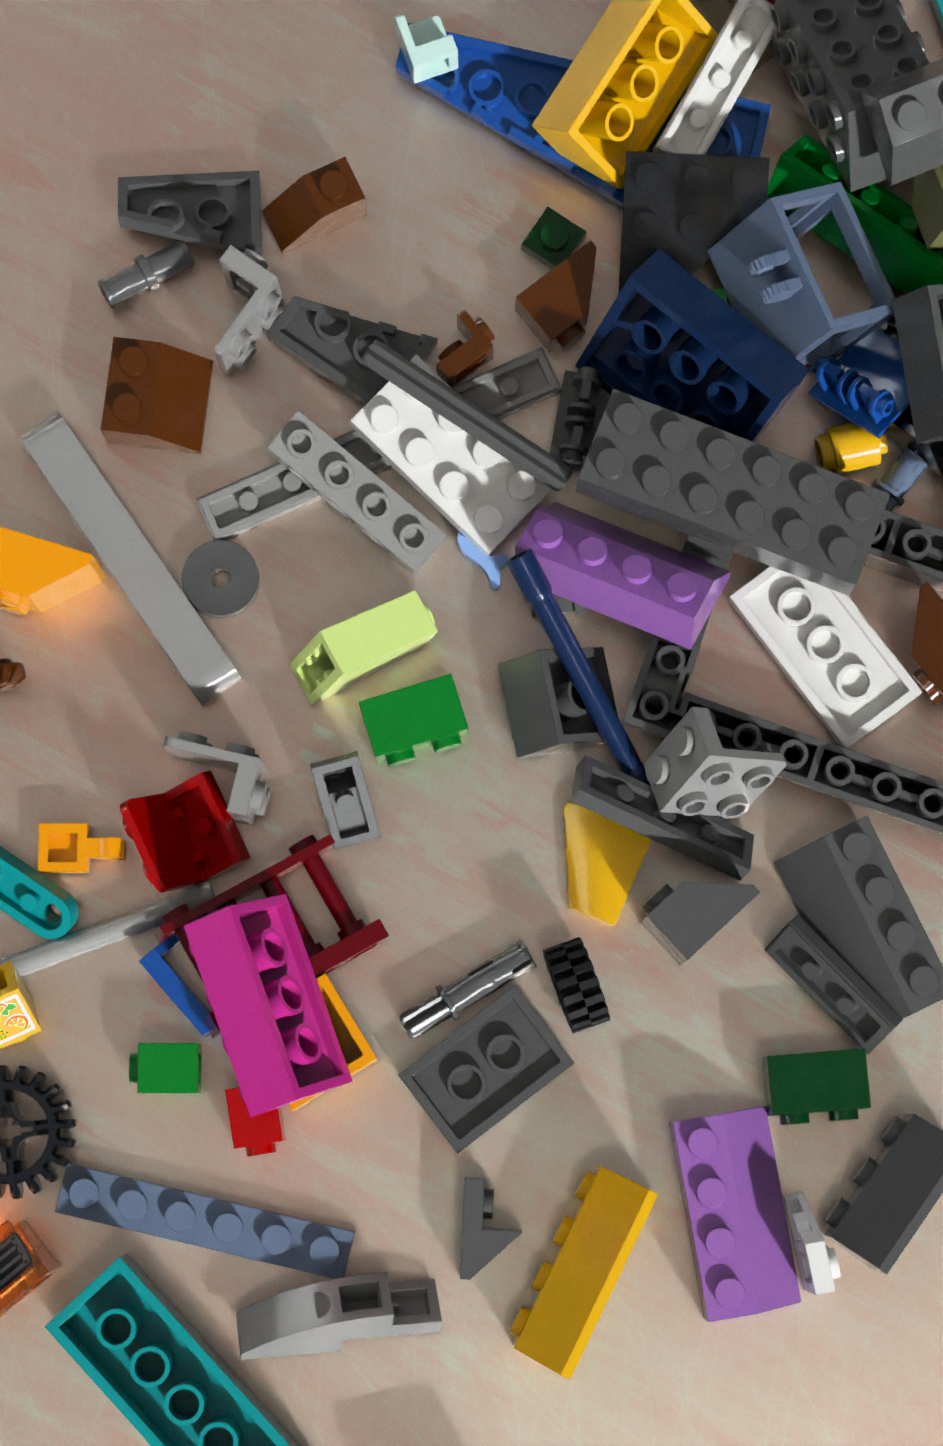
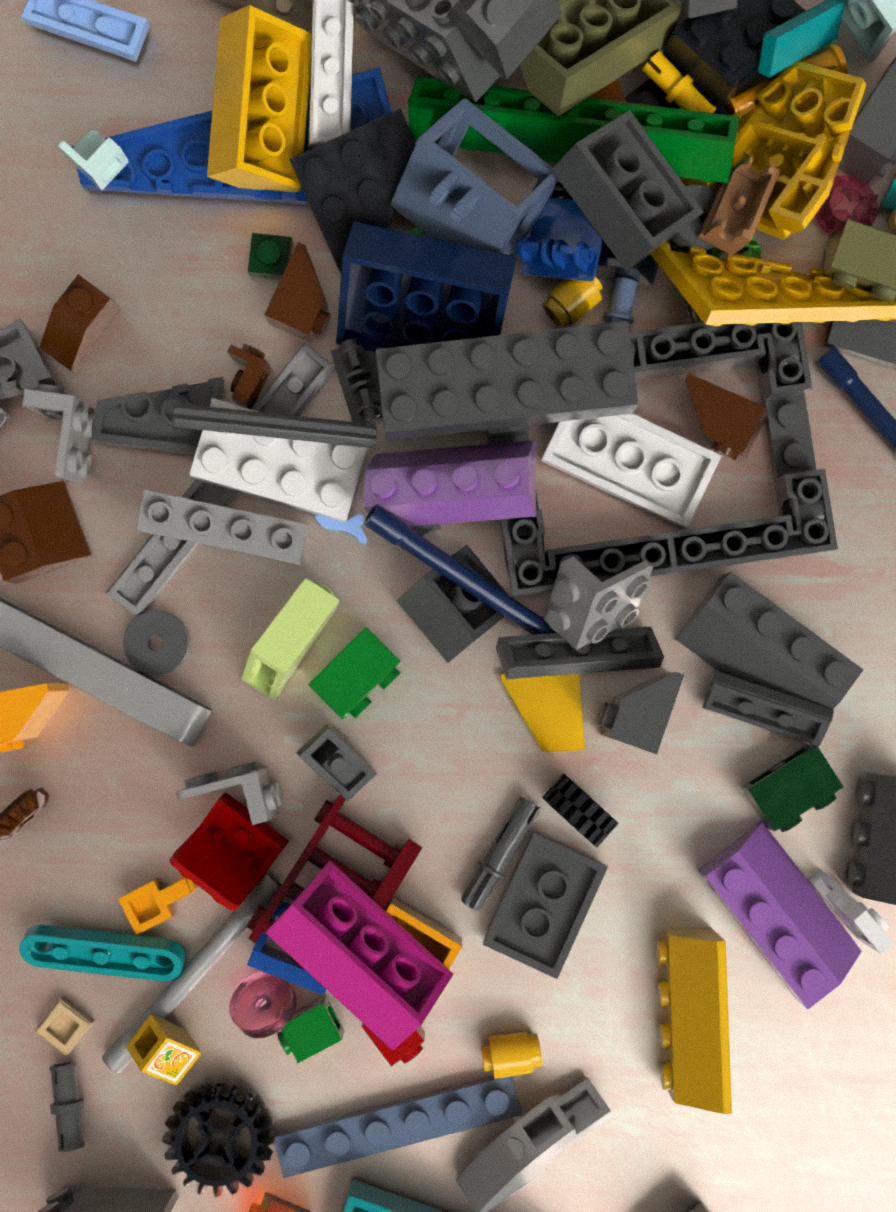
camera: 25 degrees left, 5 degrees up
dark grey slope [460,1177,522,1280] -> none
none -> clear pink piece [229,971,297,1038]
none -> yellow brick [481,1031,542,1079]

